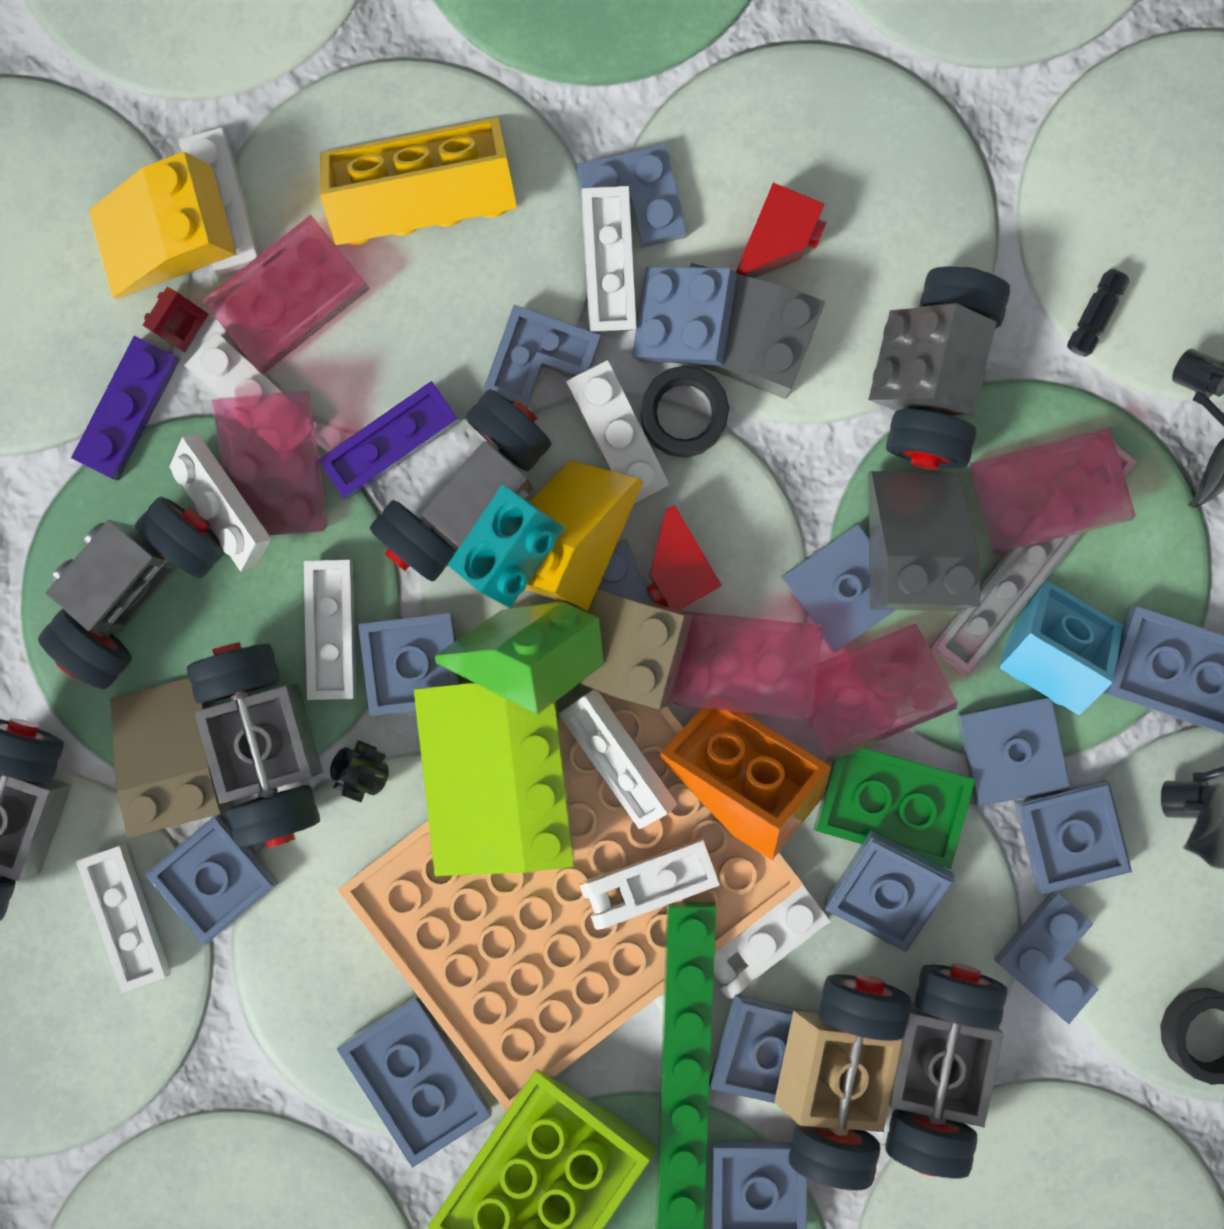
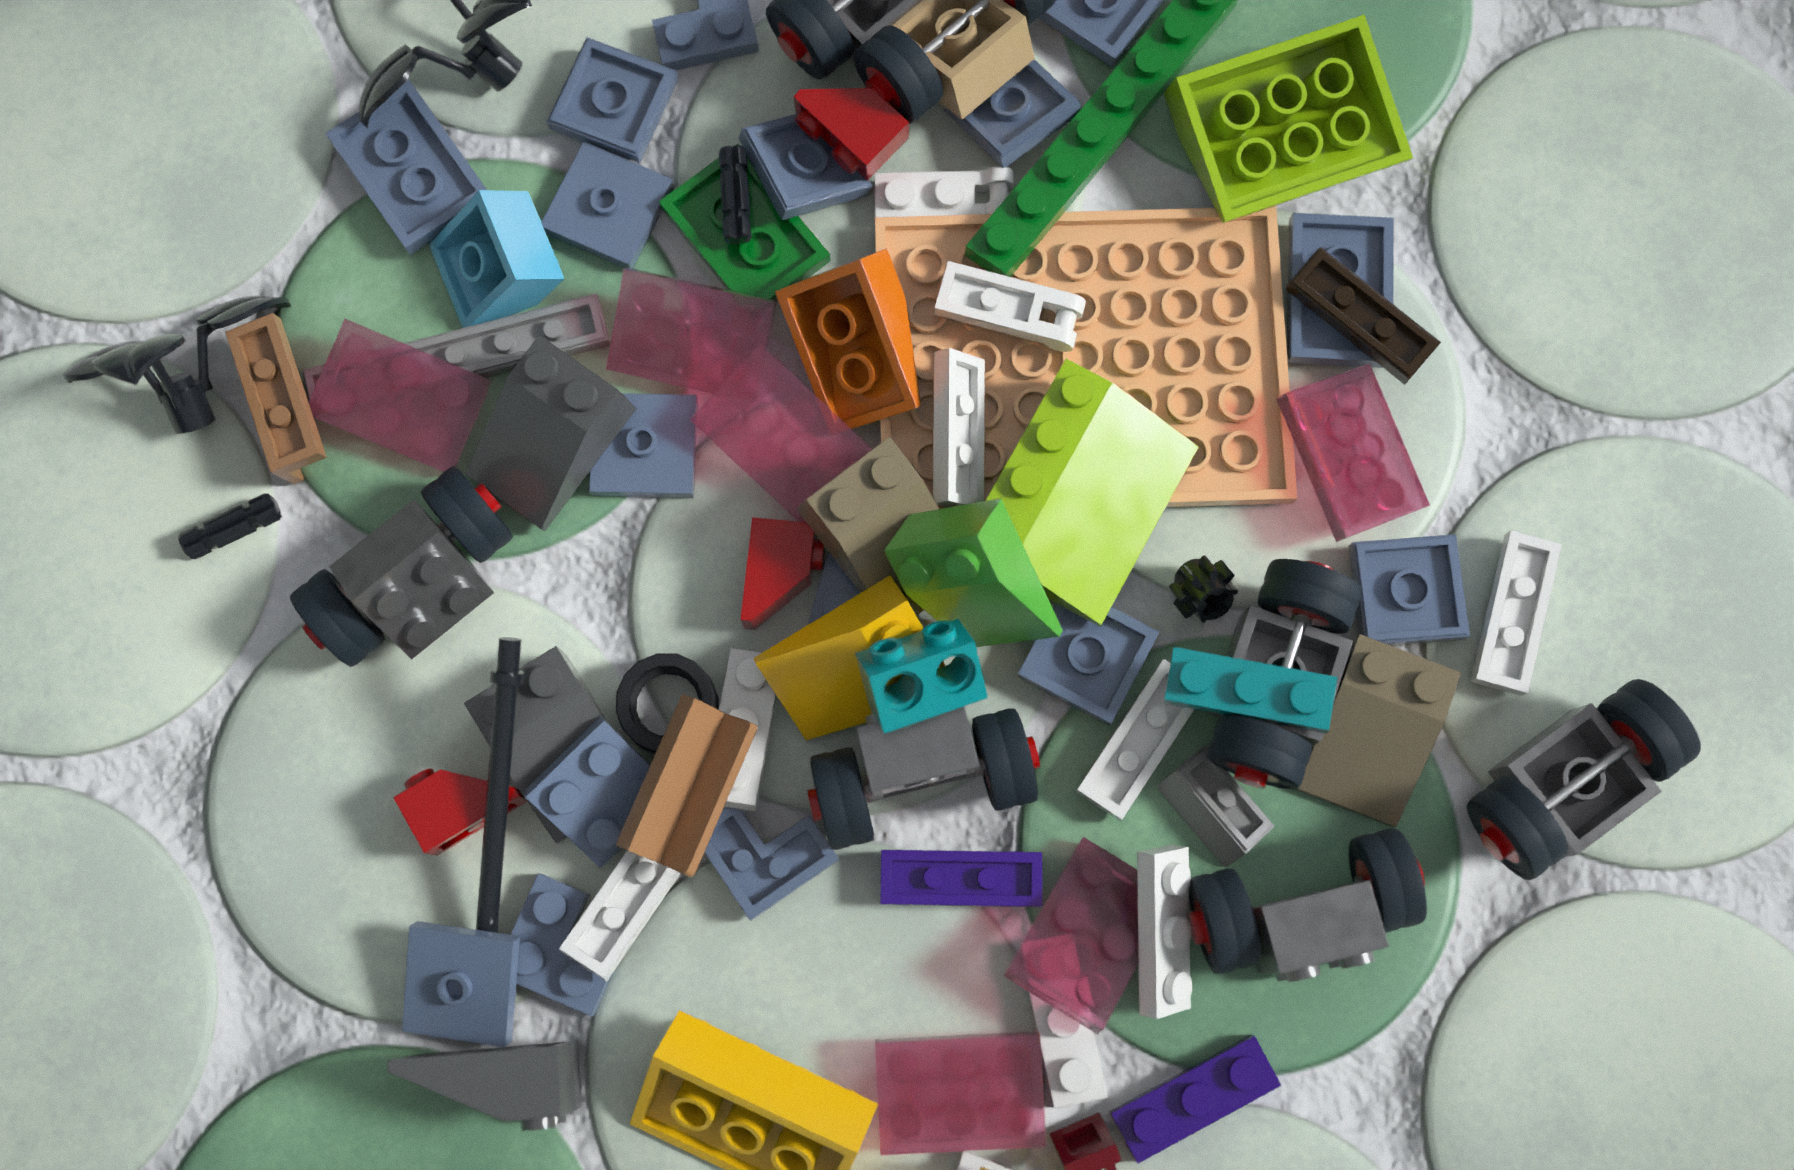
camera: 145 degrees left, 10 degrees down
none -> medium nougat panel [225,313,327,484]
none -> dark grey slope [387,1041,581,1131]
none -> sand blue plate [402,921,520,1048]
none -> black bar [476,637,524,933]
none -> medium nougat panel [615,694,758,877]
none -> black axle [719,145,752,245]
none -> red slope [793,88,909,181]
none -> light grey slope [1157,745,1275,867]
none -> teal plate [1163,647,1338,734]
none -> clear pink plate [1276,363,1430,542]
none -> dark brown tile [1285,247,1441,385]

